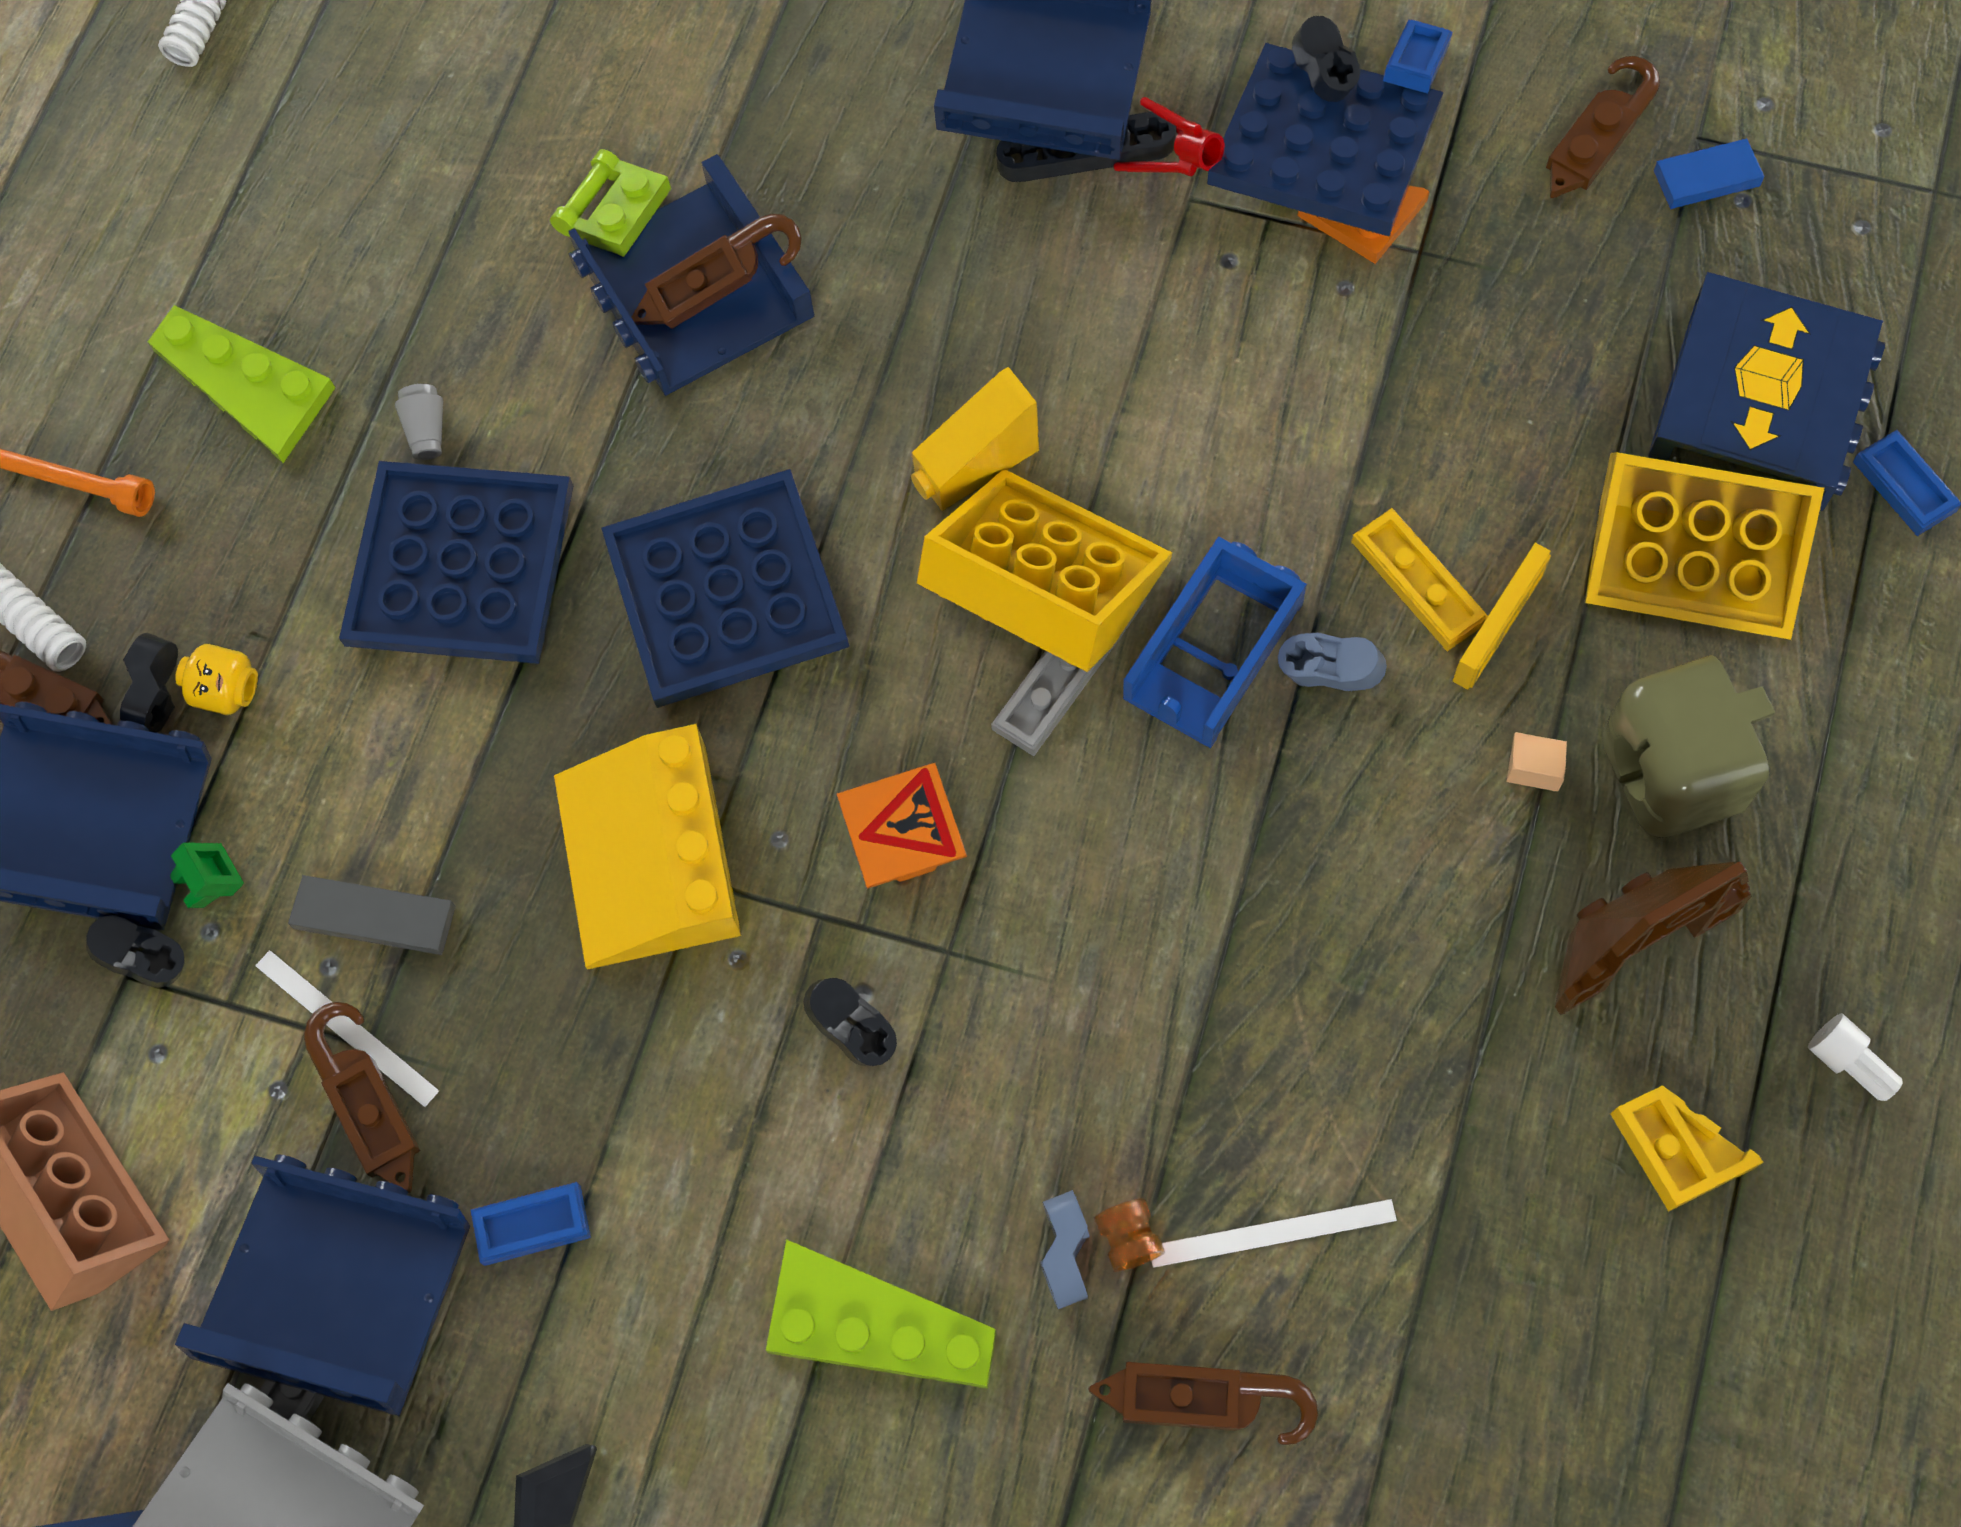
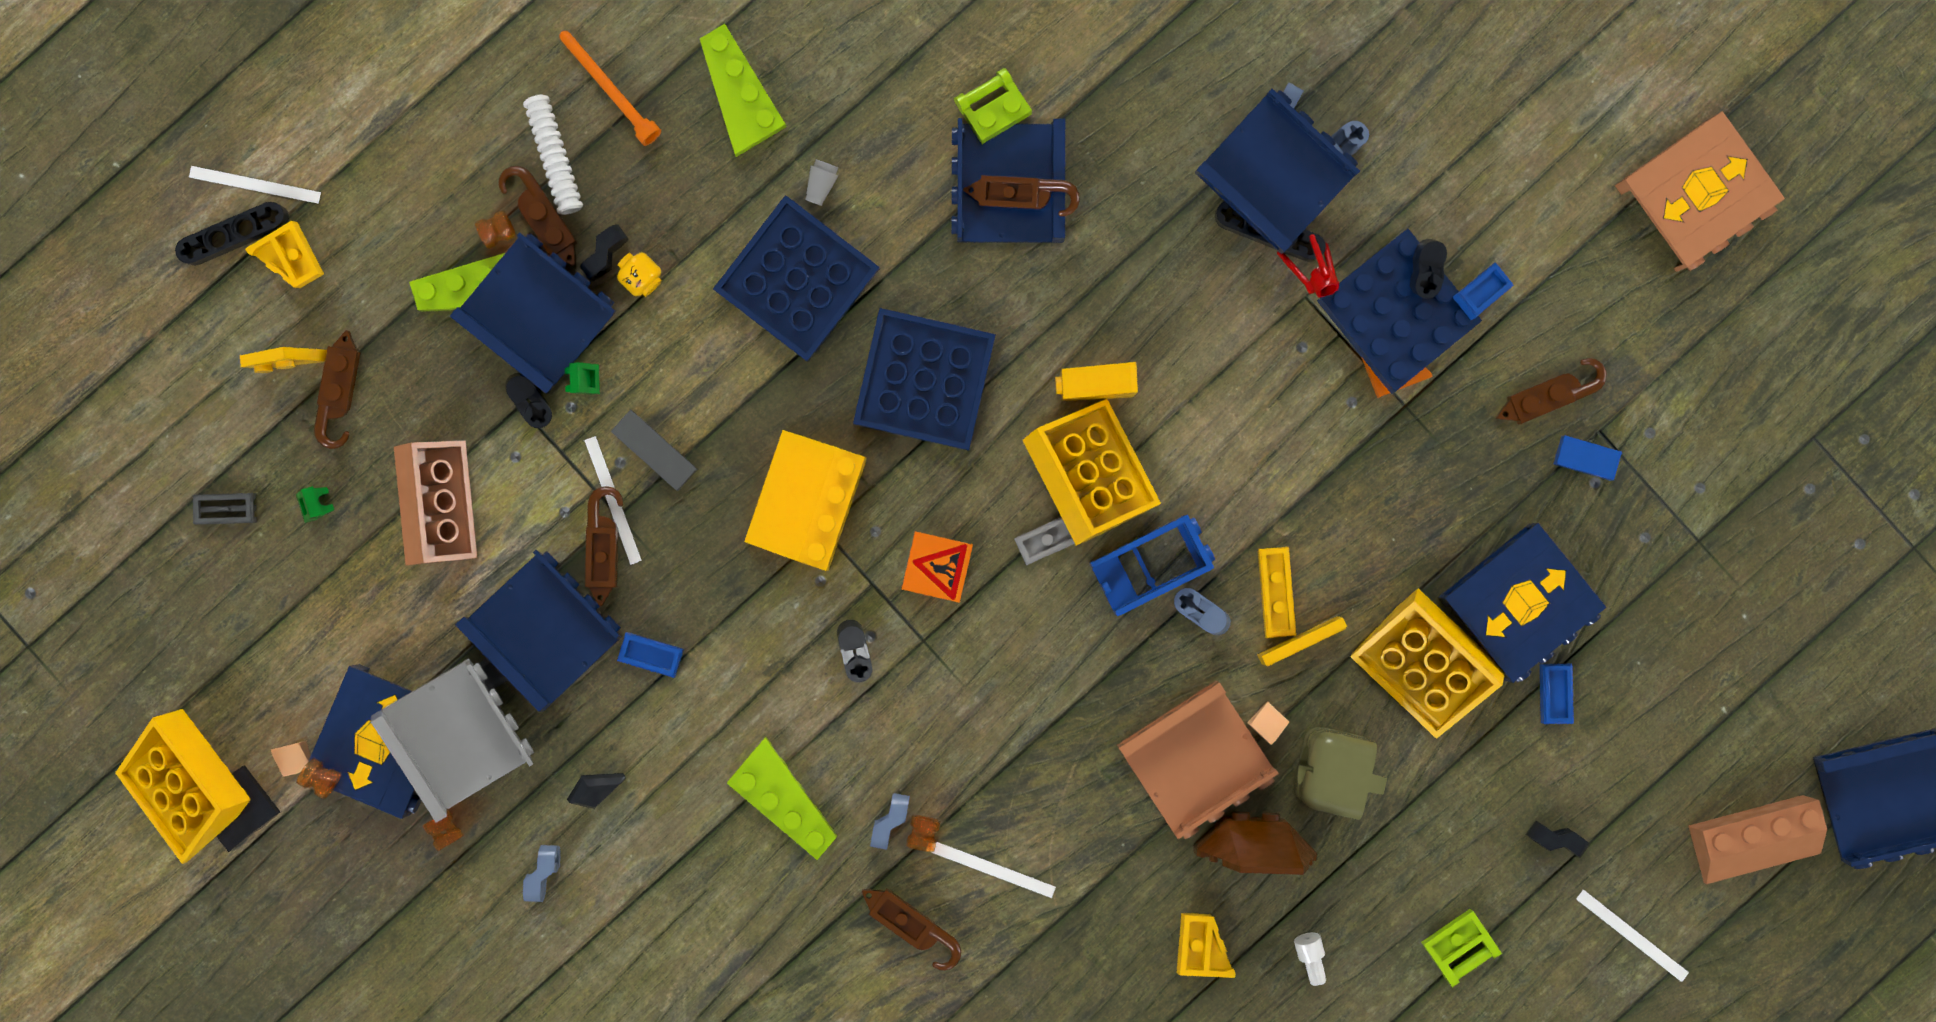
camera: 25 degrees right, 20 degrees up
none -> nougat panel [1117,681,1279,839]

